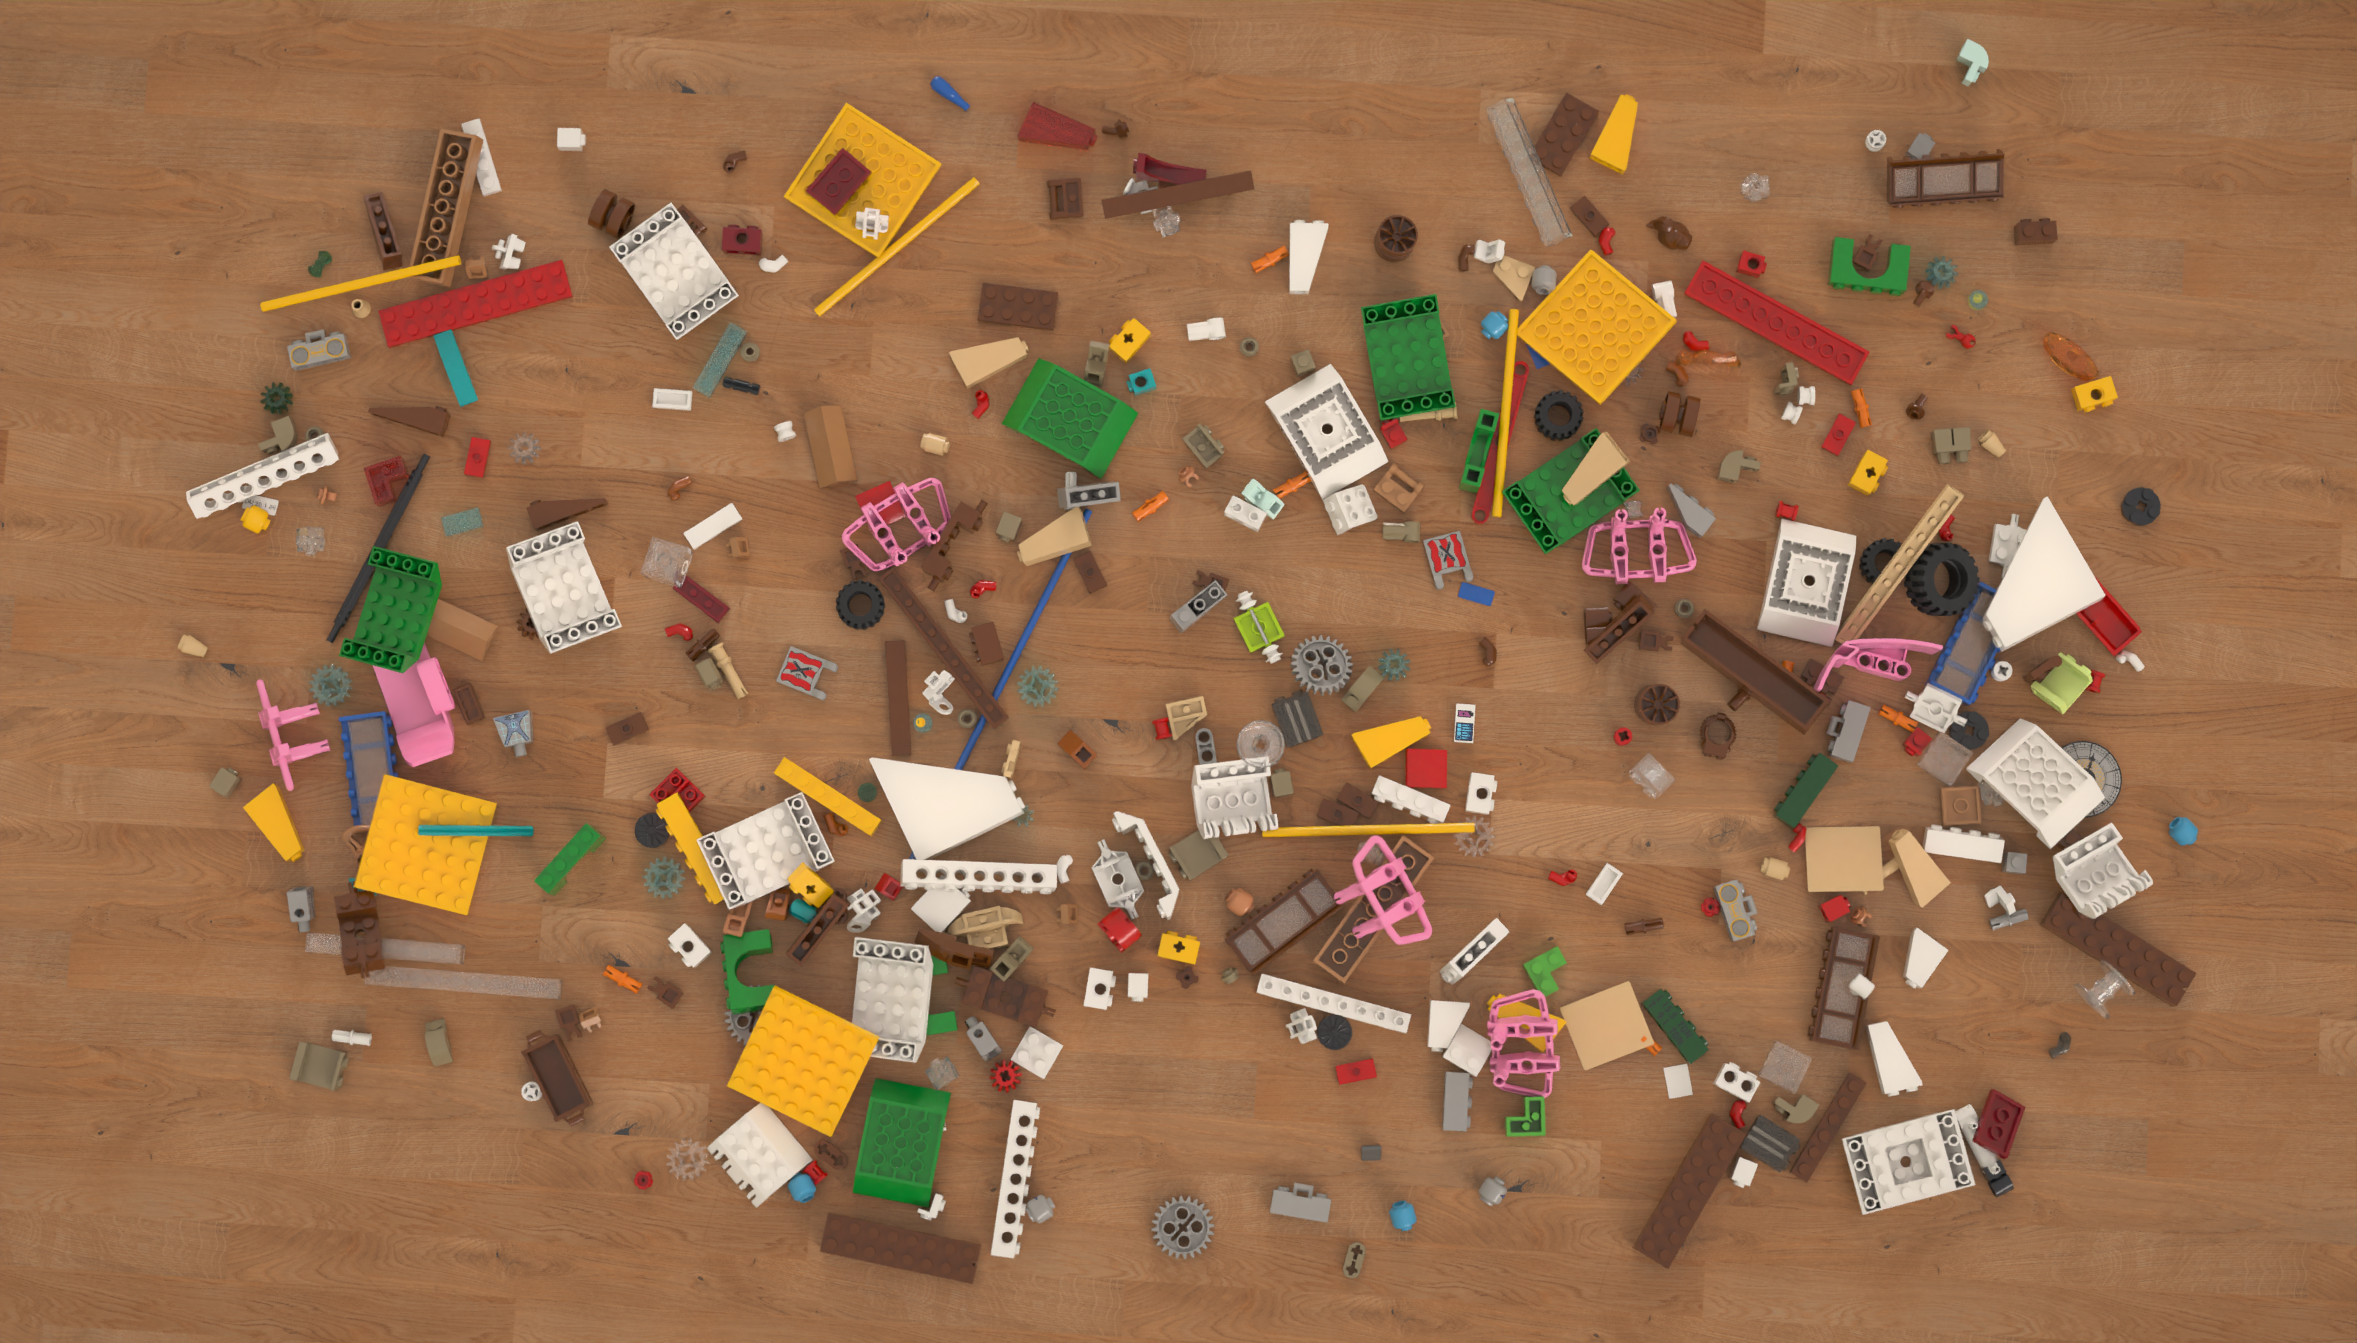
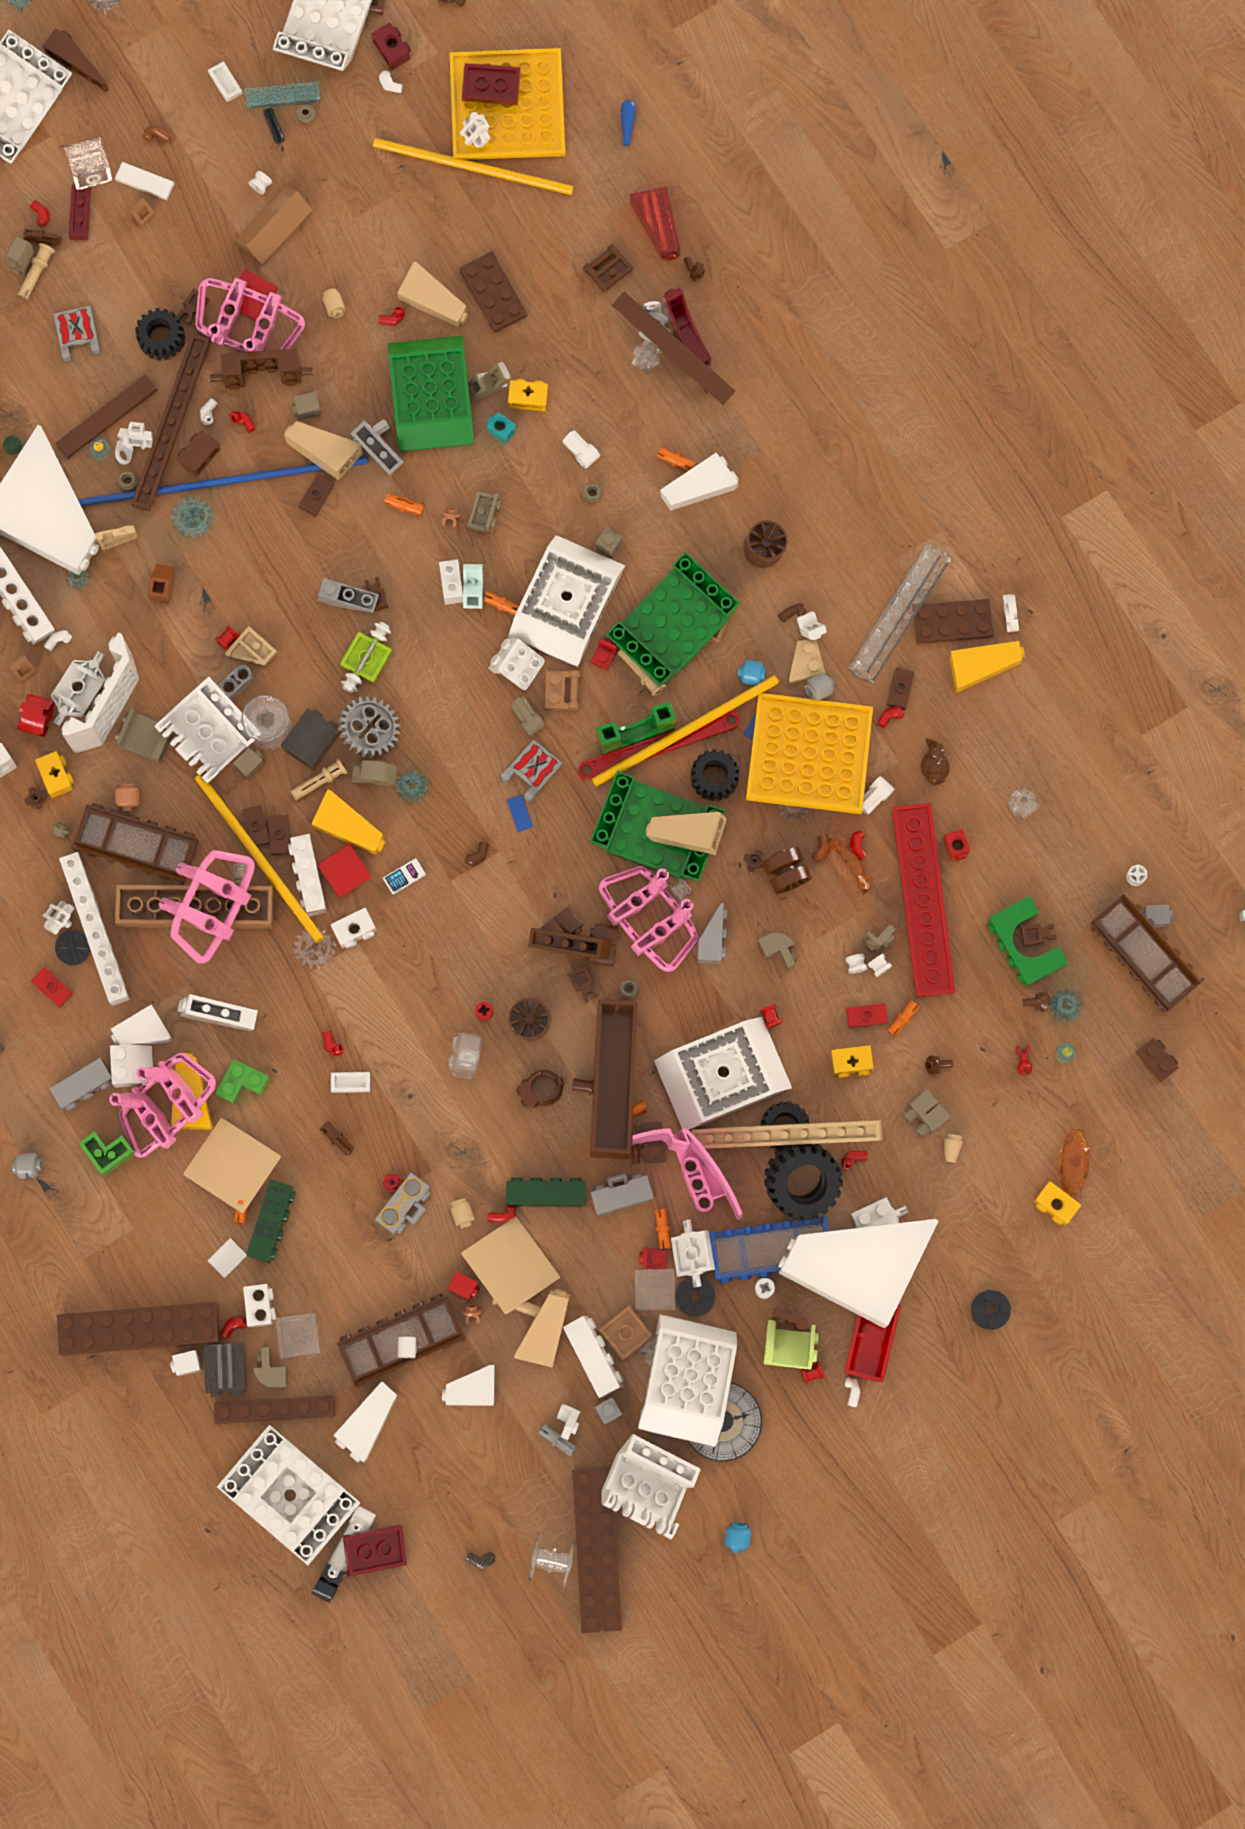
camera: 55 degrees right, 5 degrees down
none -> tan pin [290,759,347,801]
none -> white plate [1003,594,1019,632]

